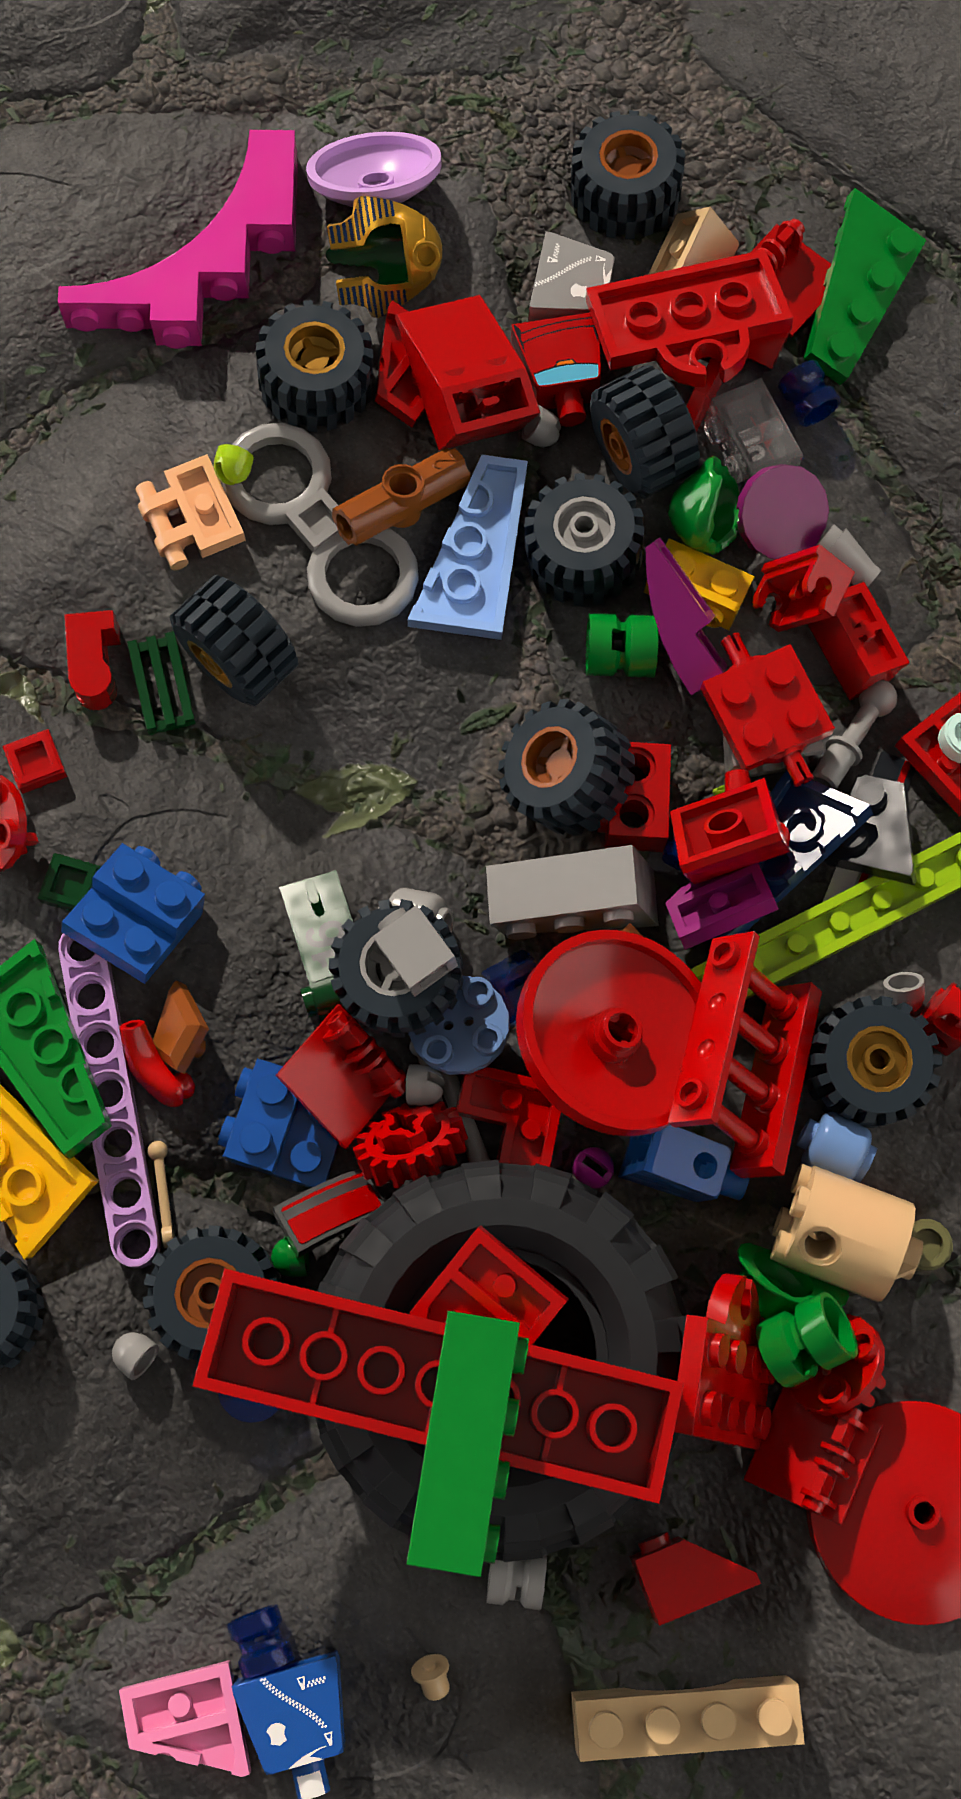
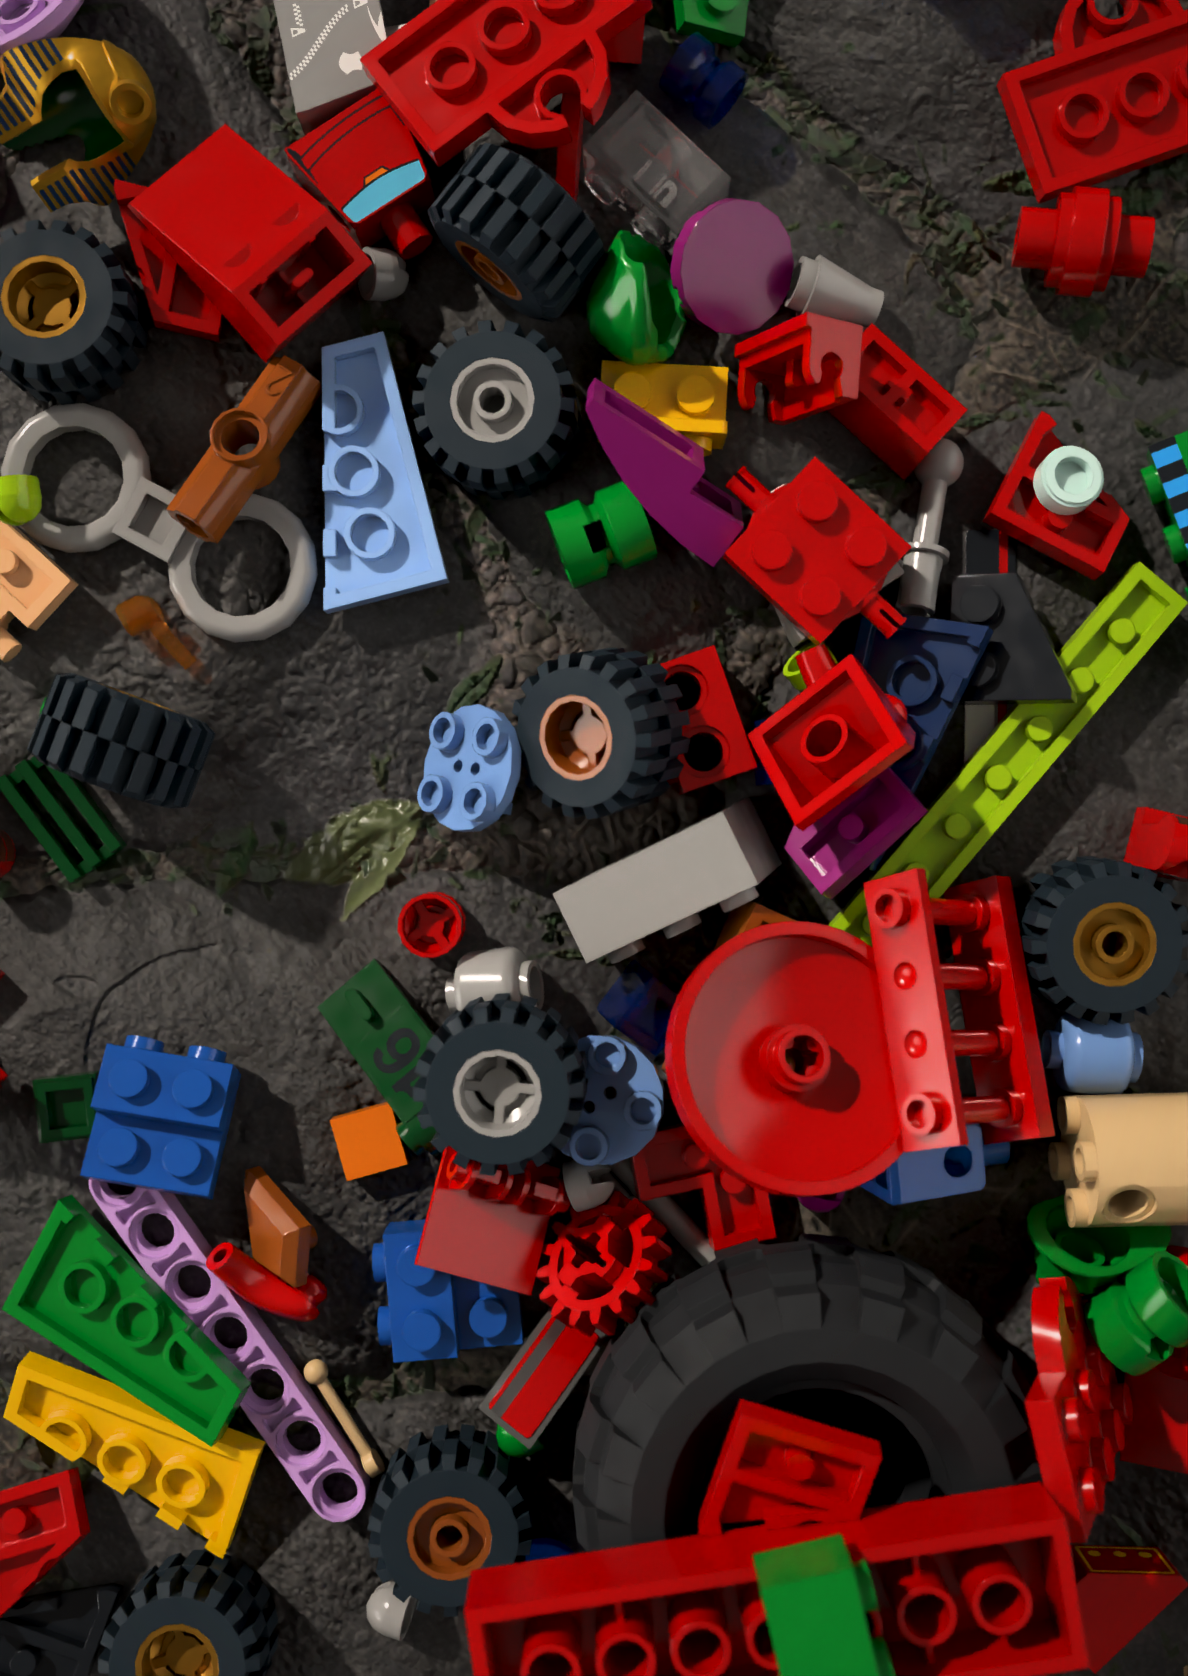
camera: 15 degrees left, 15 degrees up
light grey brick [372,905,458,997] -> none
light grey hinge [883,972,925,1014] -> none
none -> clear orange hand [115,596,197,671]
none -> orange tile [330,1102,410,1181]
none -> red wheel [398,892,467,958]
none -> medium blue plate [417,704,521,832]

